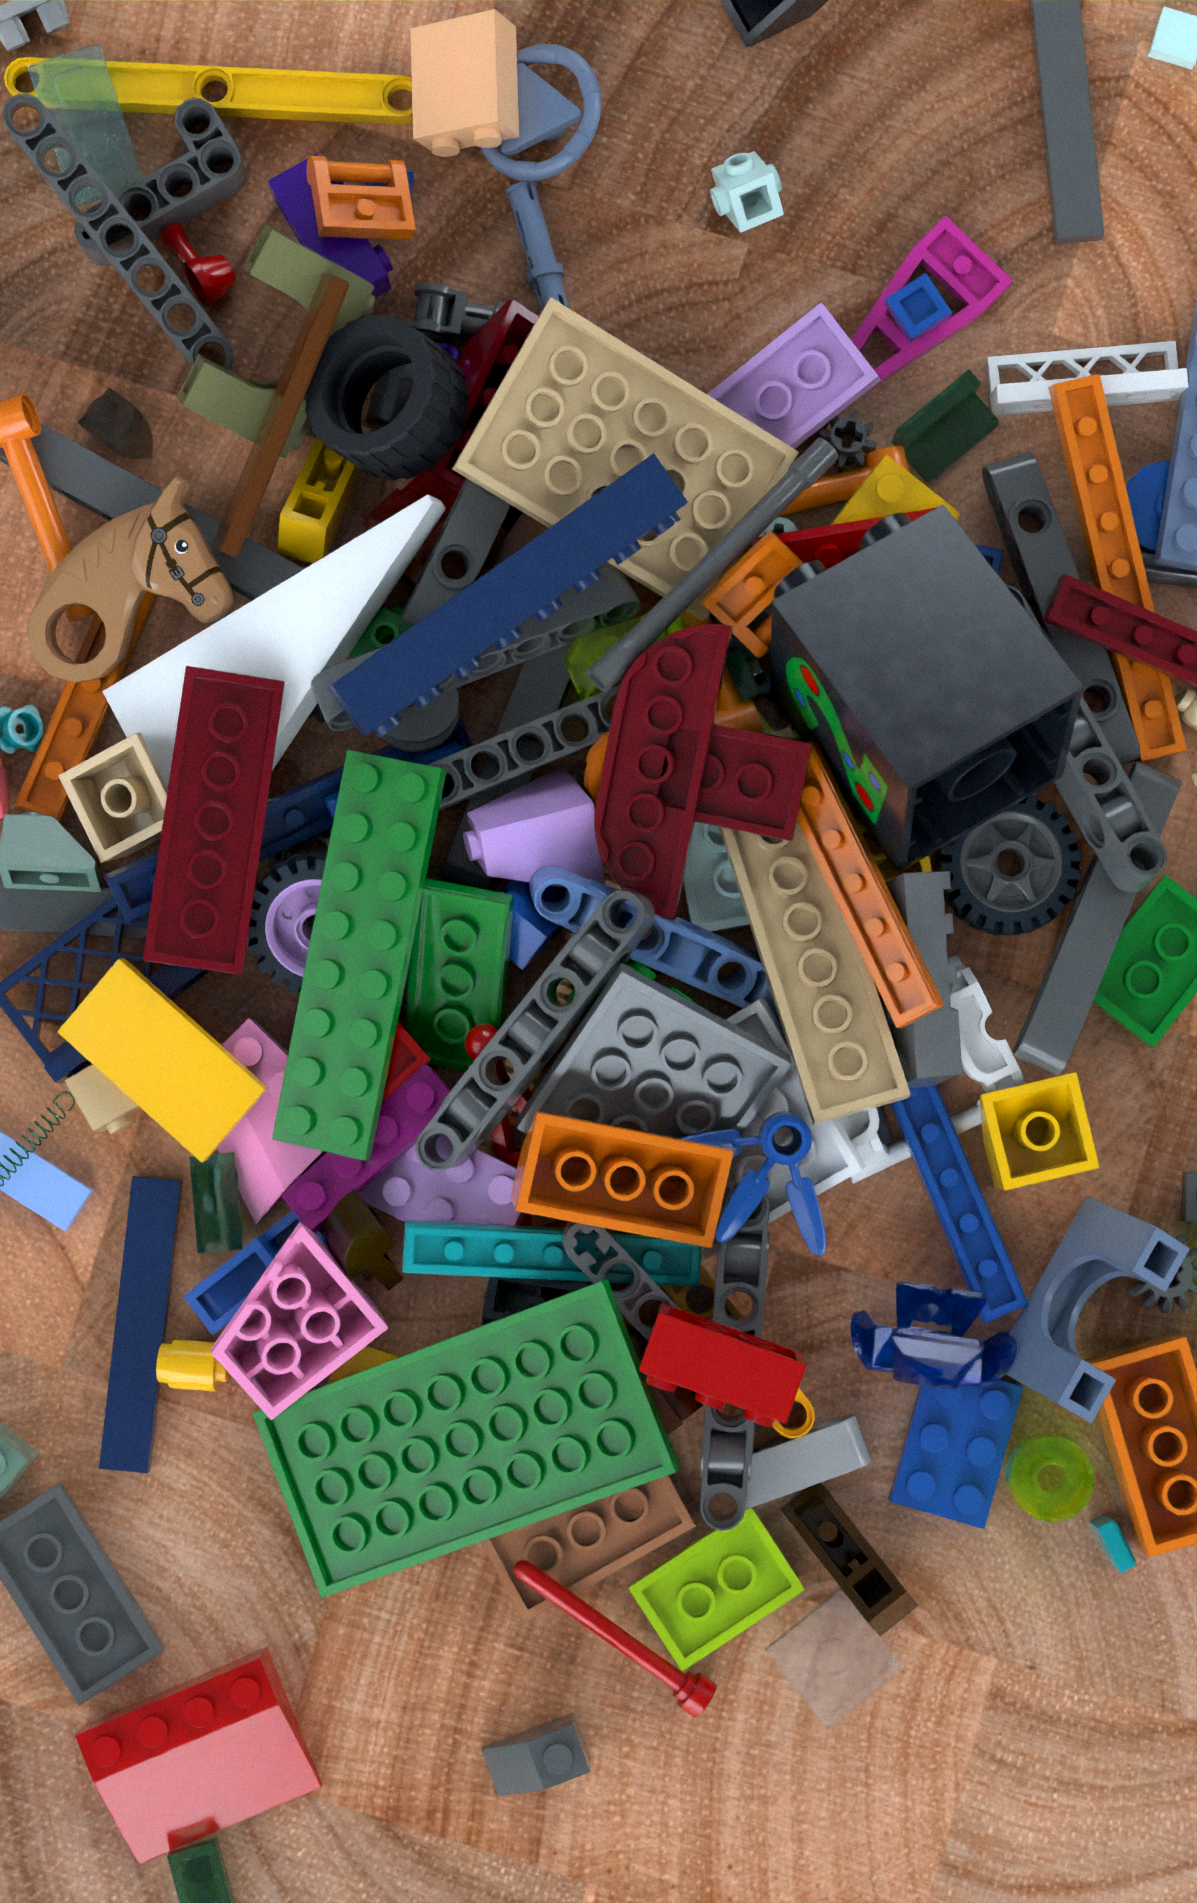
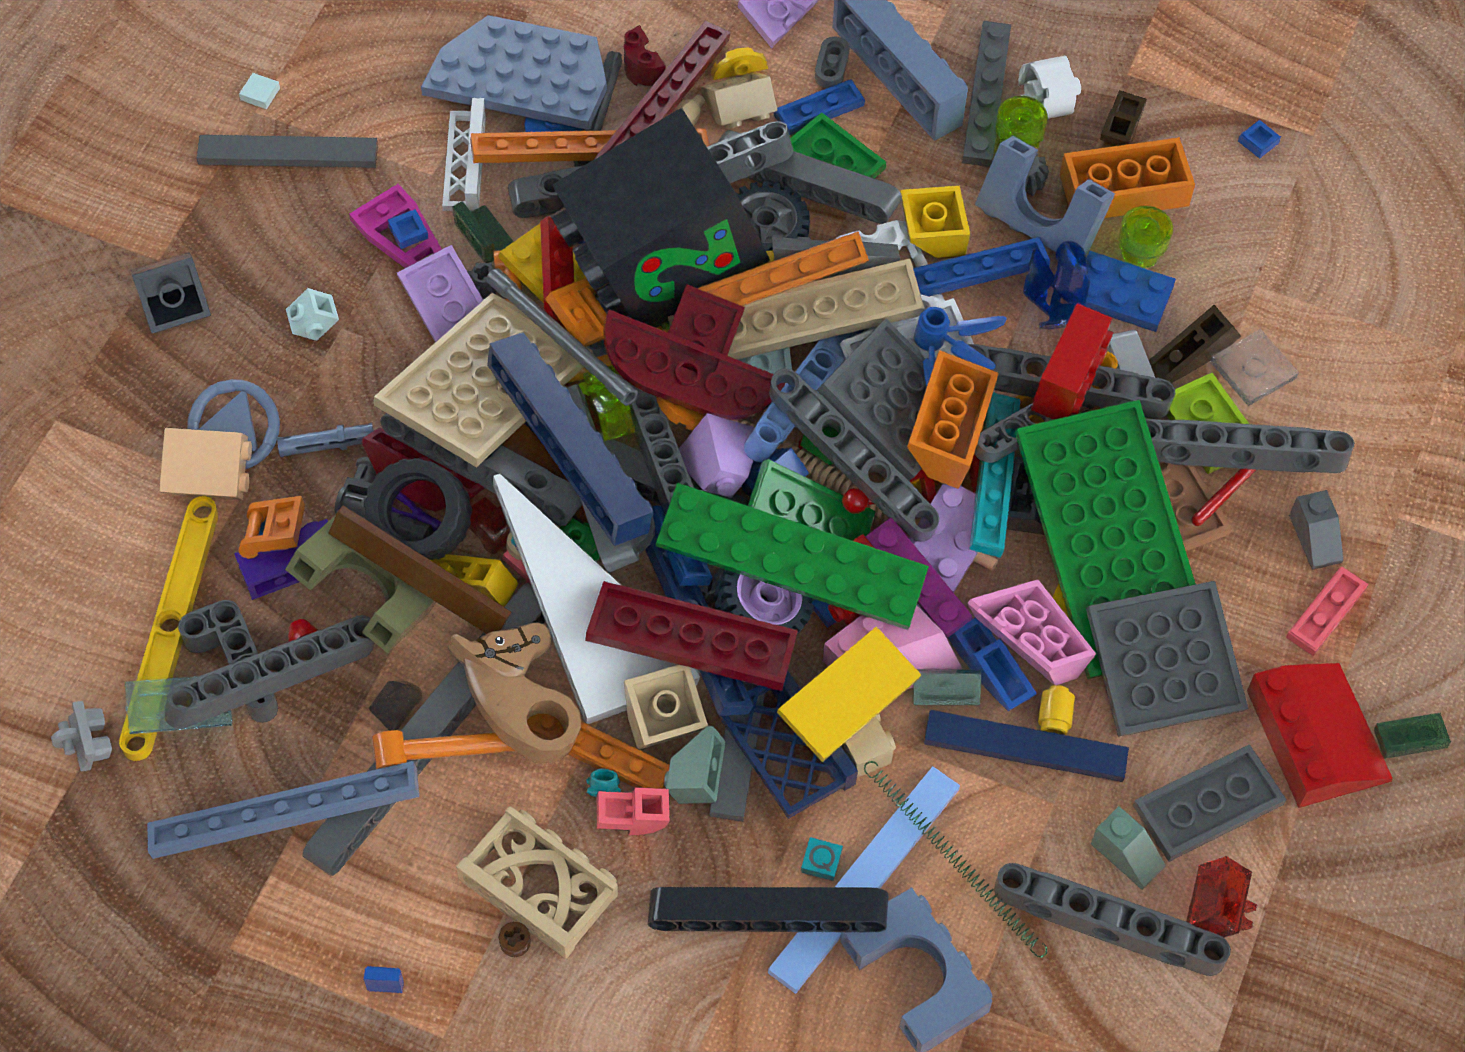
camera: 85 degrees left, 25 degrees down
dark brown brick [324,1189,404,1291] -> none
teal tile [1089,1514,1137,1573] -> none
none -> dark grey plate [1086,581,1249,737]
none -> dark grey beam [1146,419,1355,473]
none -> coral tile [1286,566,1368,656]

